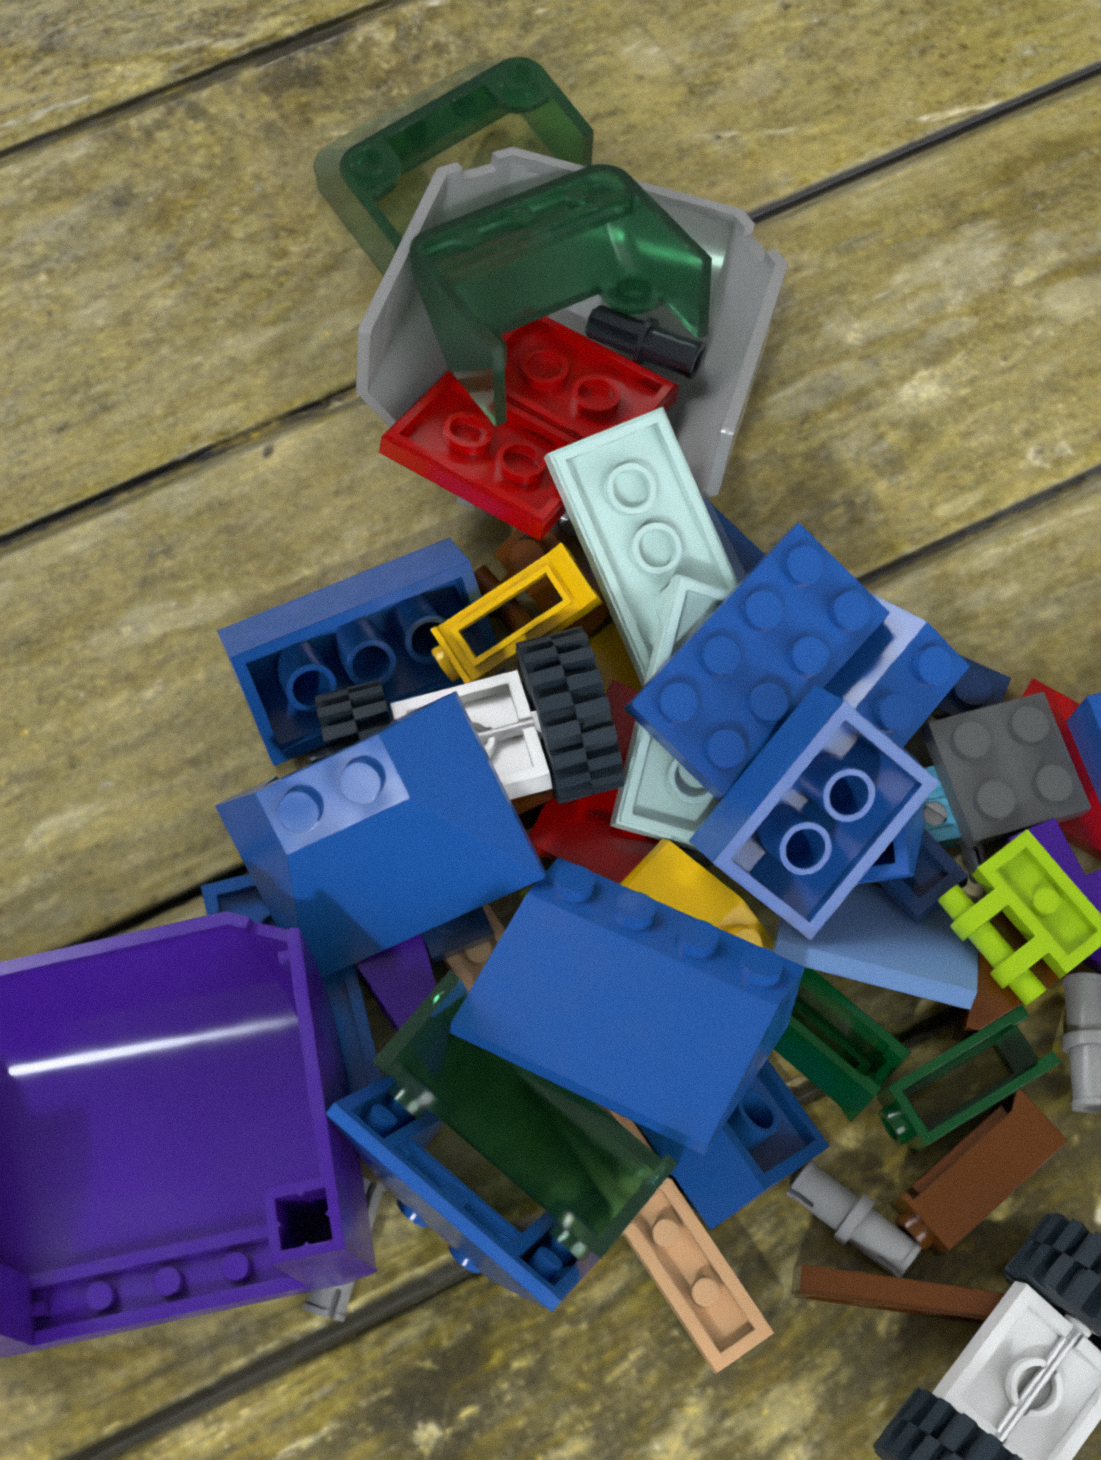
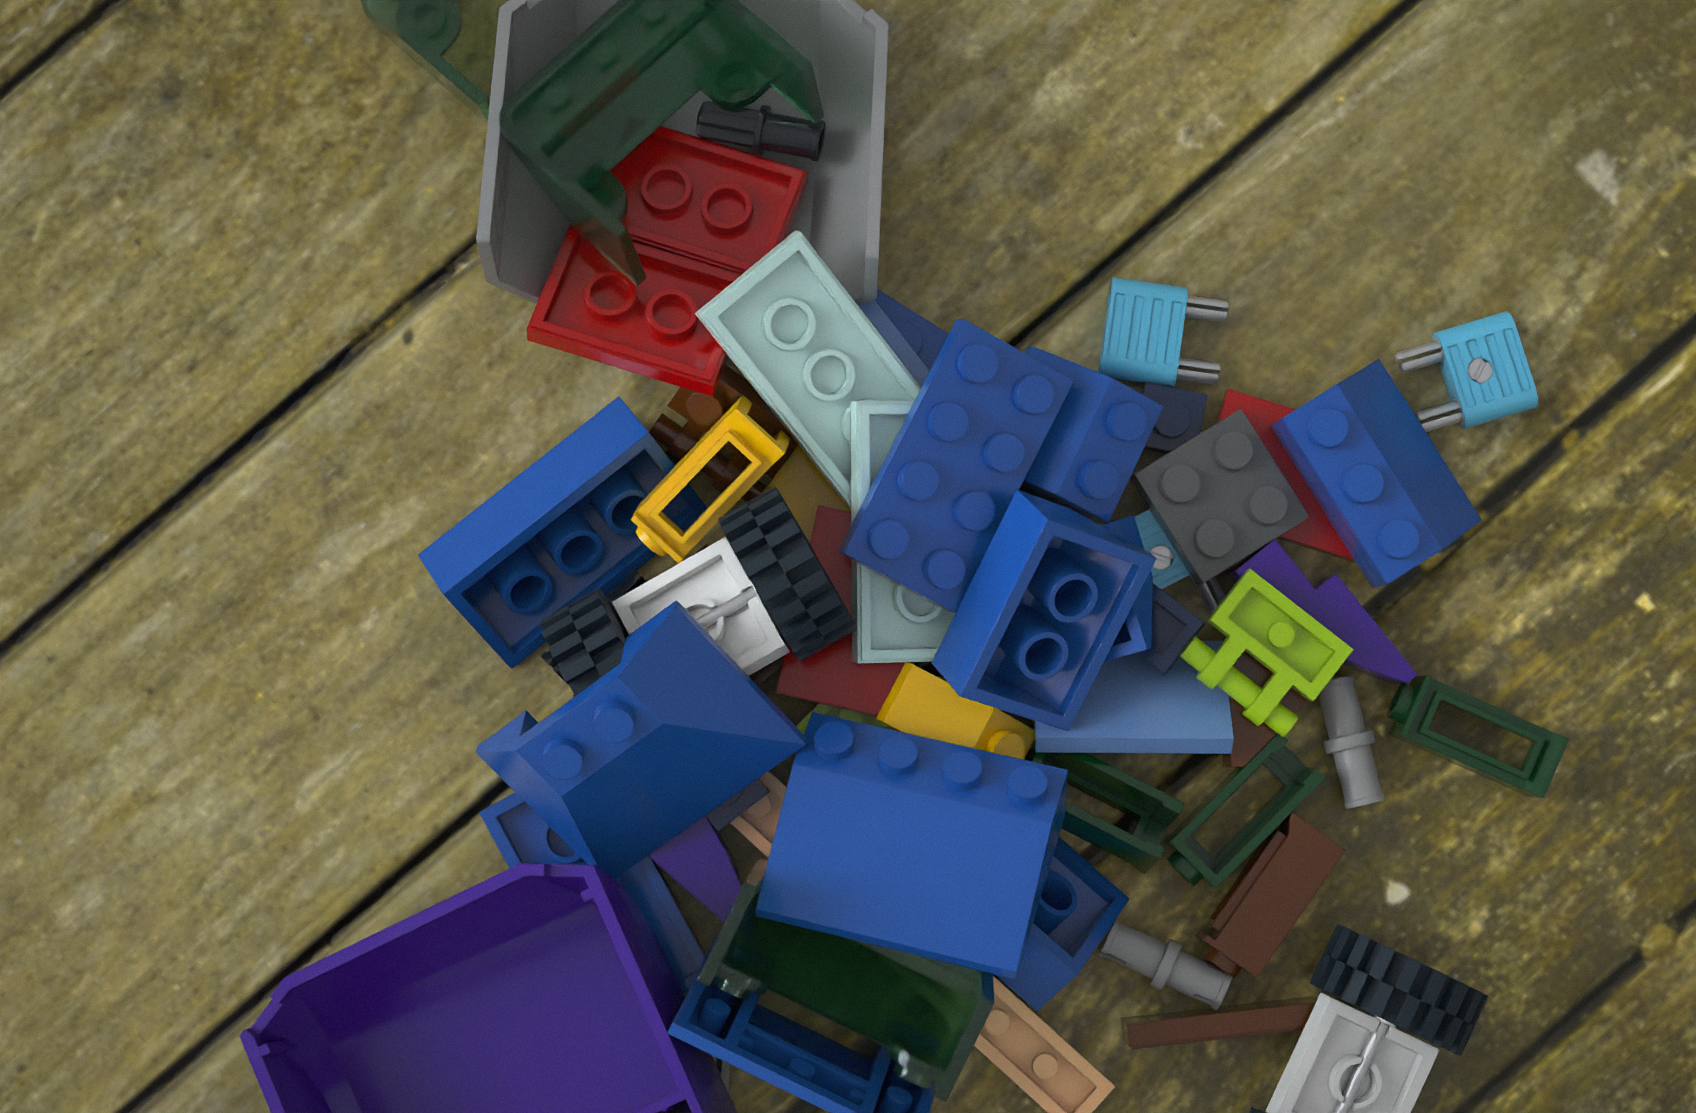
camera: 10 degrees left, 15 degrees up
none -> medium azure piece [1098,277,1229,387]

